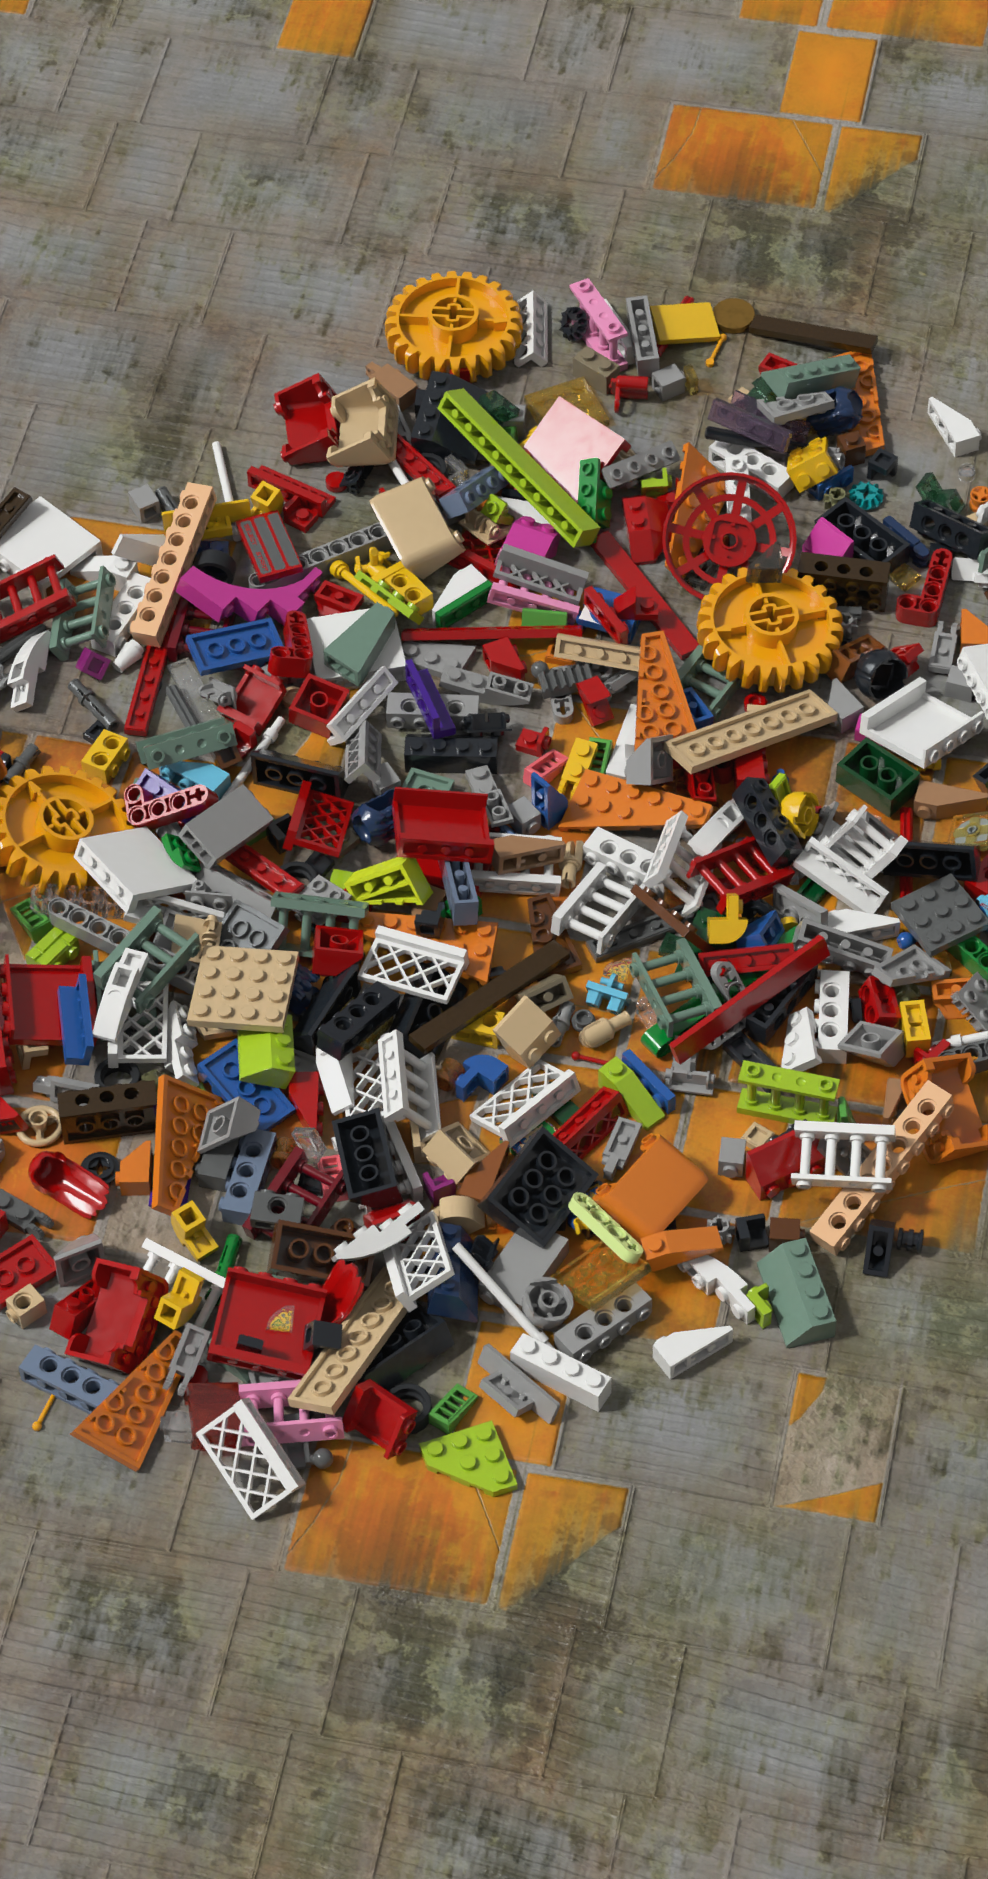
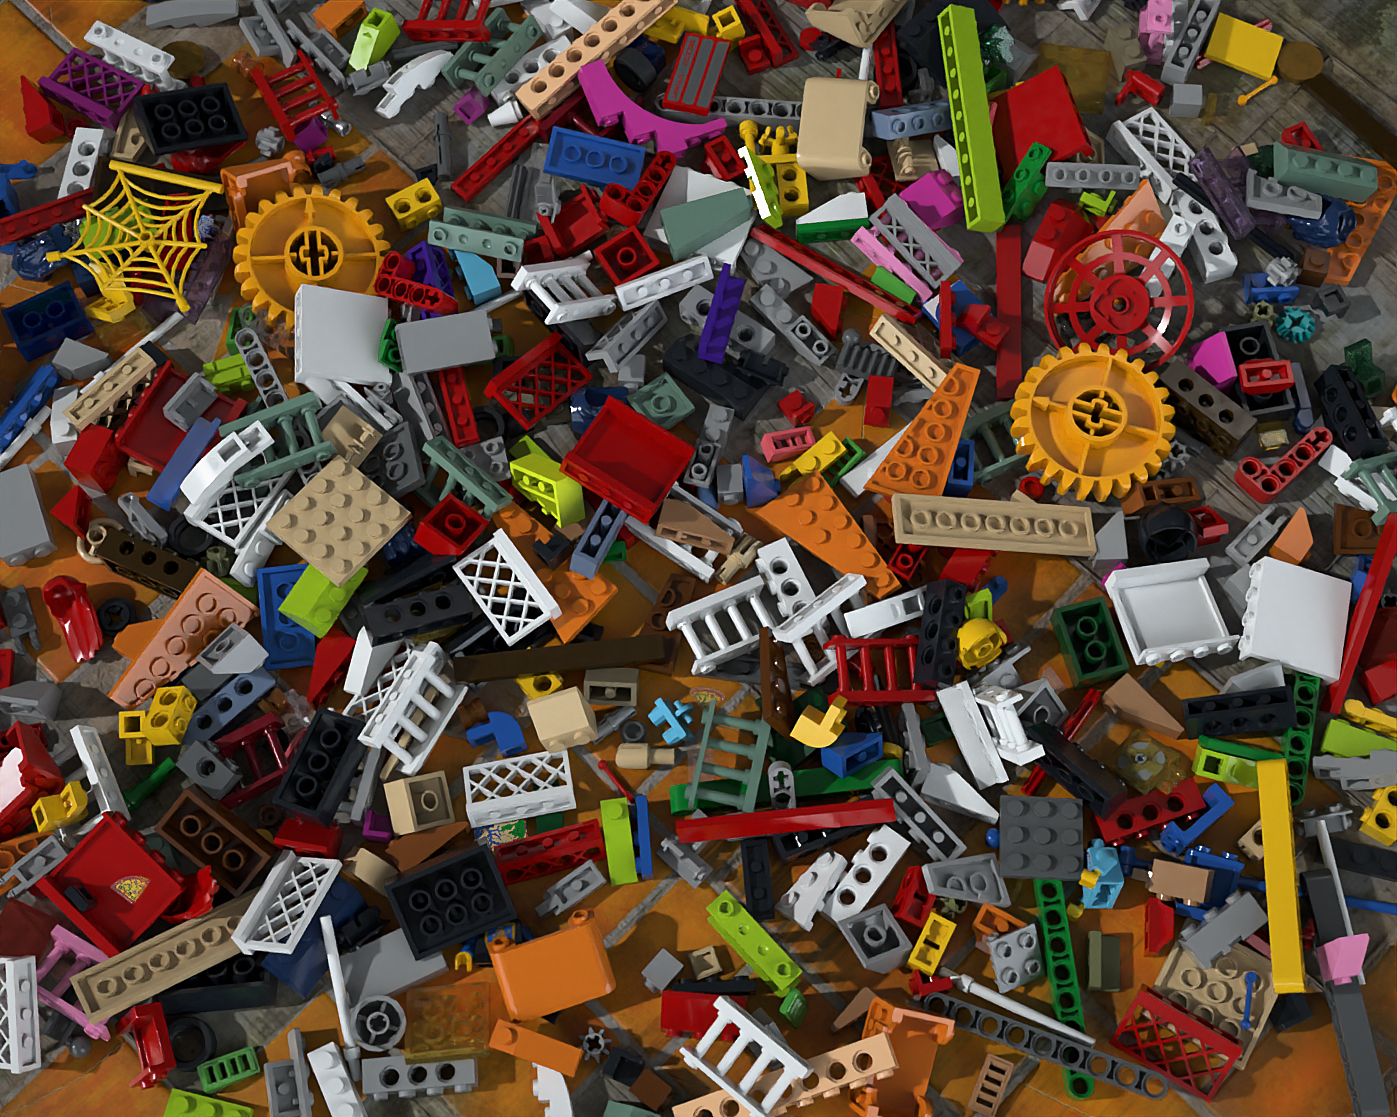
camera: 35 degrees right, 15 degrees up
black panel [303,1320,343,1352] -> none
white slope [331,1201,424,1262] -> none
lime bracket [481,494,514,525] -> none
yellowish green beam [568,1192,644,1264] -> none
light grey slope [624,734,673,785] -> none
red plate [698,942,796,977] -> none
clear smoke slope [746,541,783,583] -> none
yellow bracket [787,437,838,493] -> none
black tile [849,996,862,1023] -> none
none -> yellow brick [140,686,197,746]
none -> light grey hinge [163,371,218,433]
none -> white fence [511,257,619,325]
none -> white fence [1105,107,1212,205]
none -> red slope [1238,358,1295,395]

